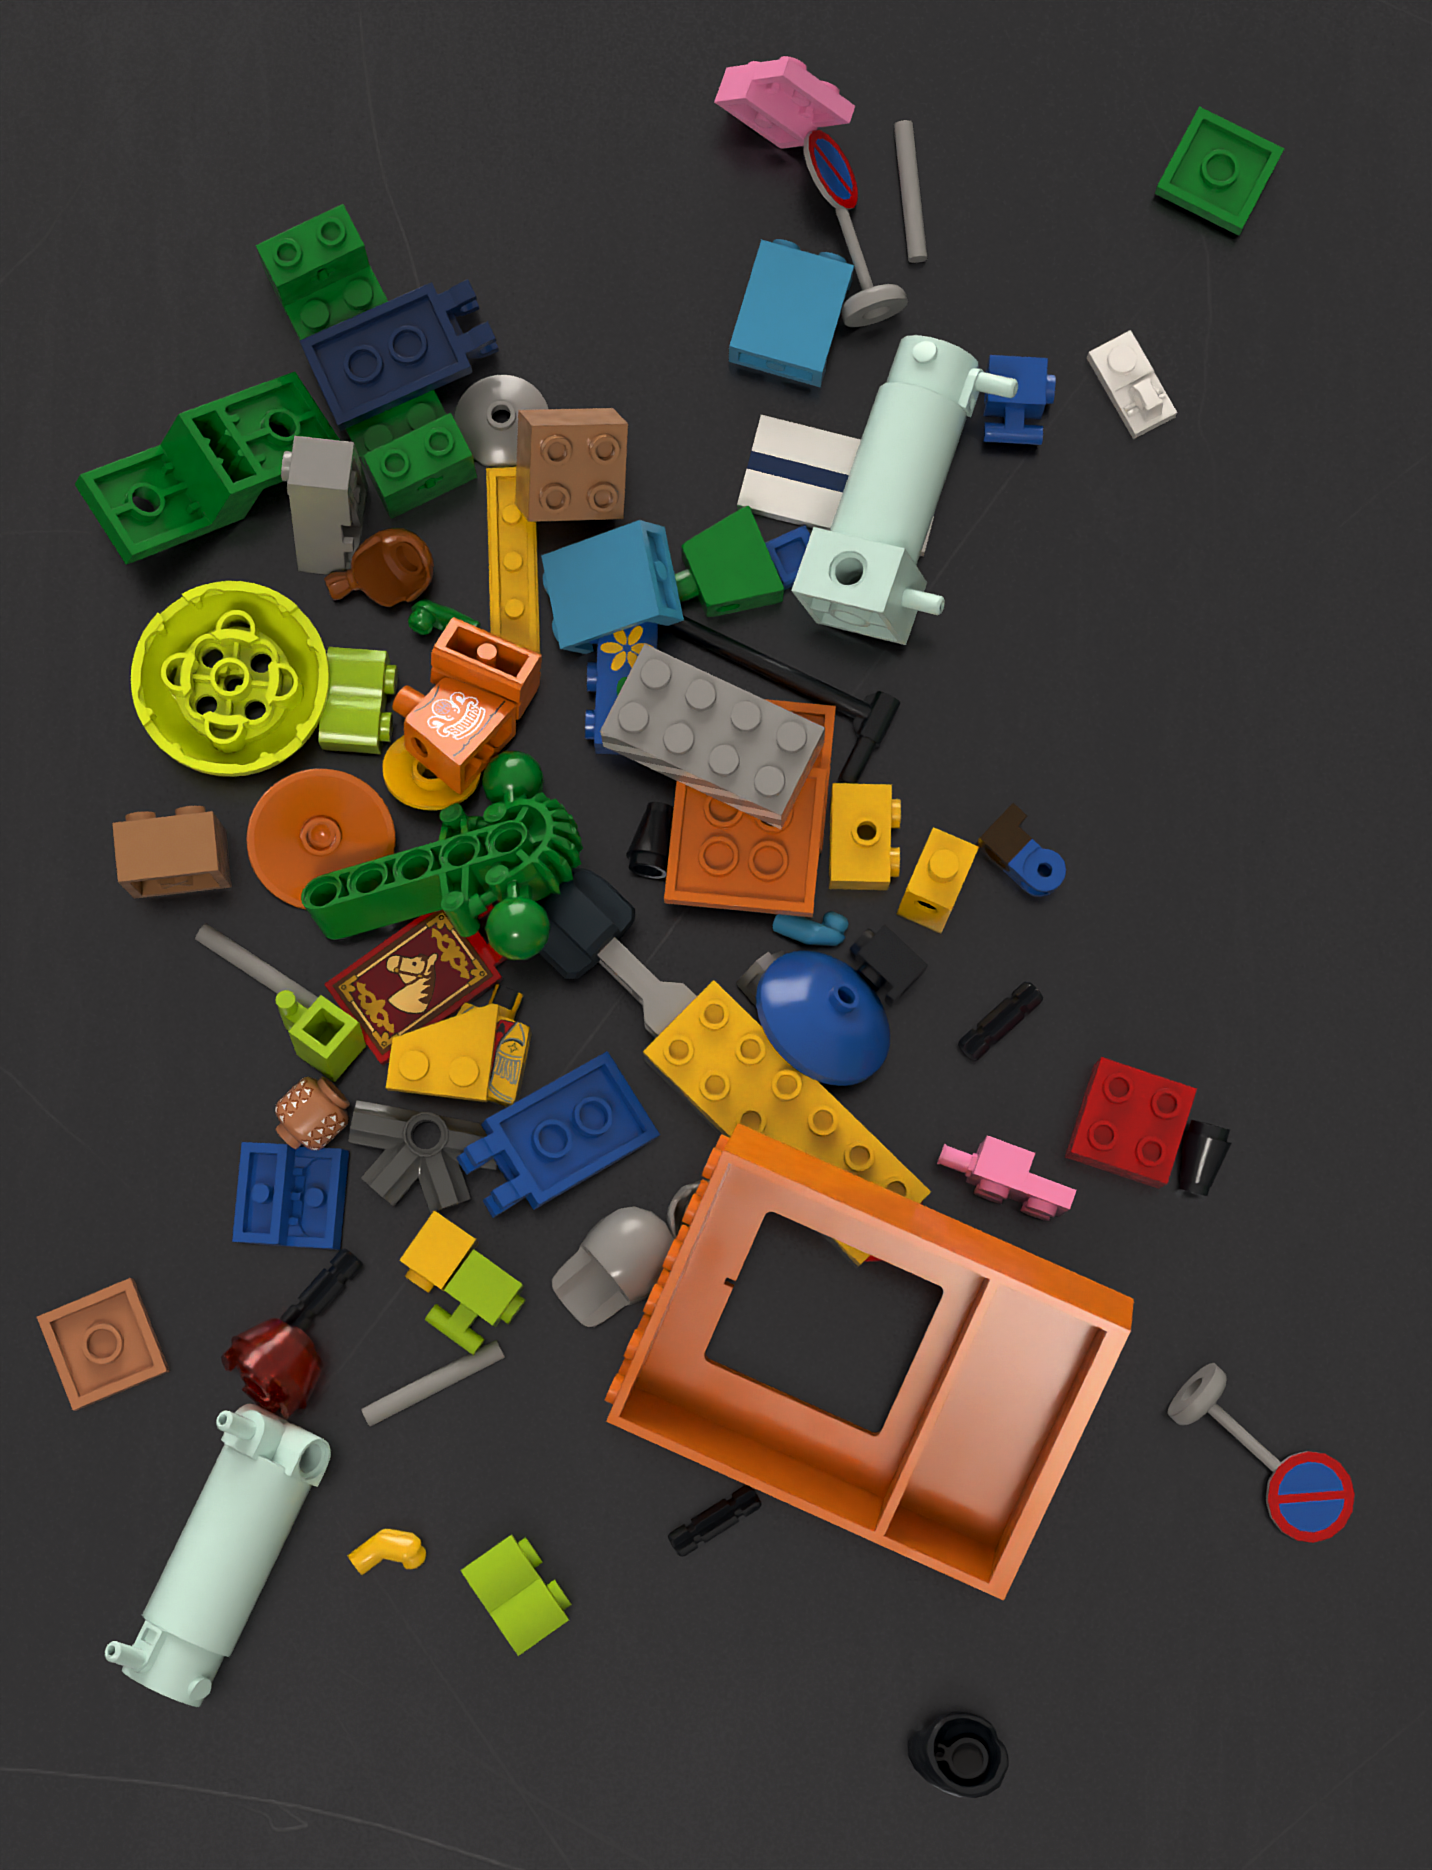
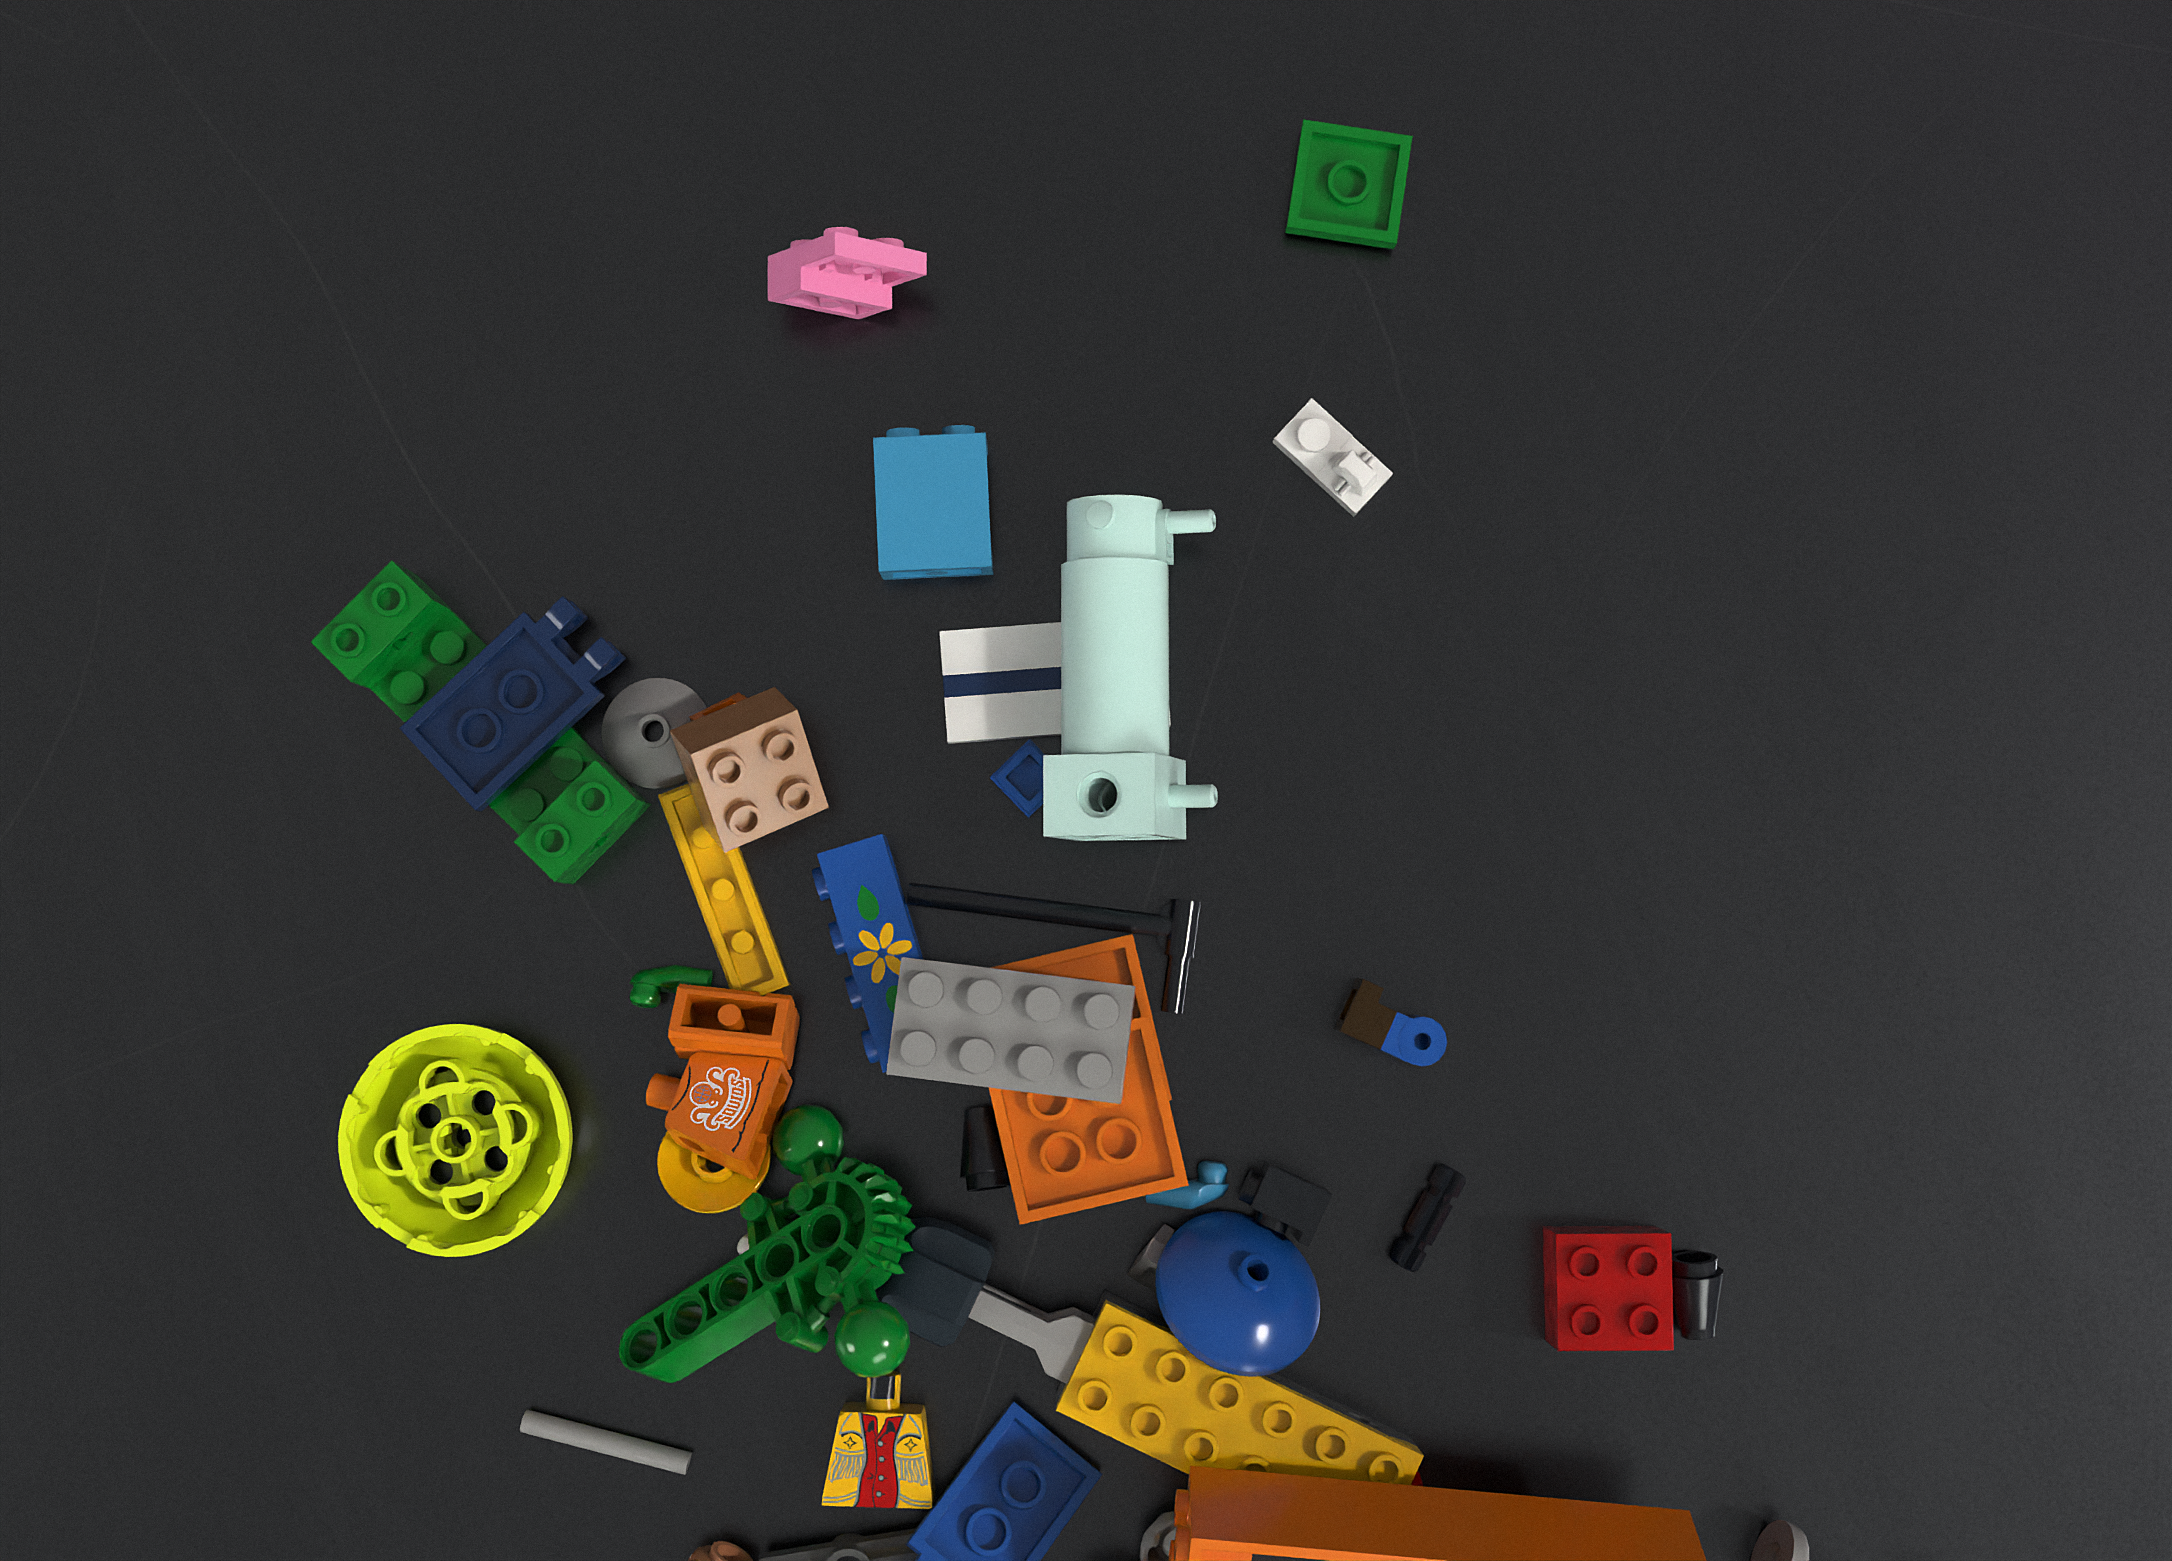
camera: 20 degrees left, 5 degrees up
green bracket [75,371,340,565] -> none
medium nougat brick [112,806,232,899] -> none
orange hat [246,769,395,909] -> none
lime brick [275,990,366,1082] -> none
light grey wedge [281,436,368,575] -> none
lime brick [318,647,398,754] -> none
dark orange hair [324,528,434,607] -> none
tile [324,904,507,1066] -> none
yellow wing [386,1004,500,1102] -> none
dark azure panel [541,520,684,654] -> none
green torso [674,505,784,617] -> none
light grey piece [804,130,908,327] -> none
yellow brick [829,783,901,890] -> none
light grey bar [894,120,927,263] -> none
yellow torso [896,827,979,934] -> none
bright pink plate [937,1135,1077,1221] -> none
blue brick [983,355,1056,445] -> none

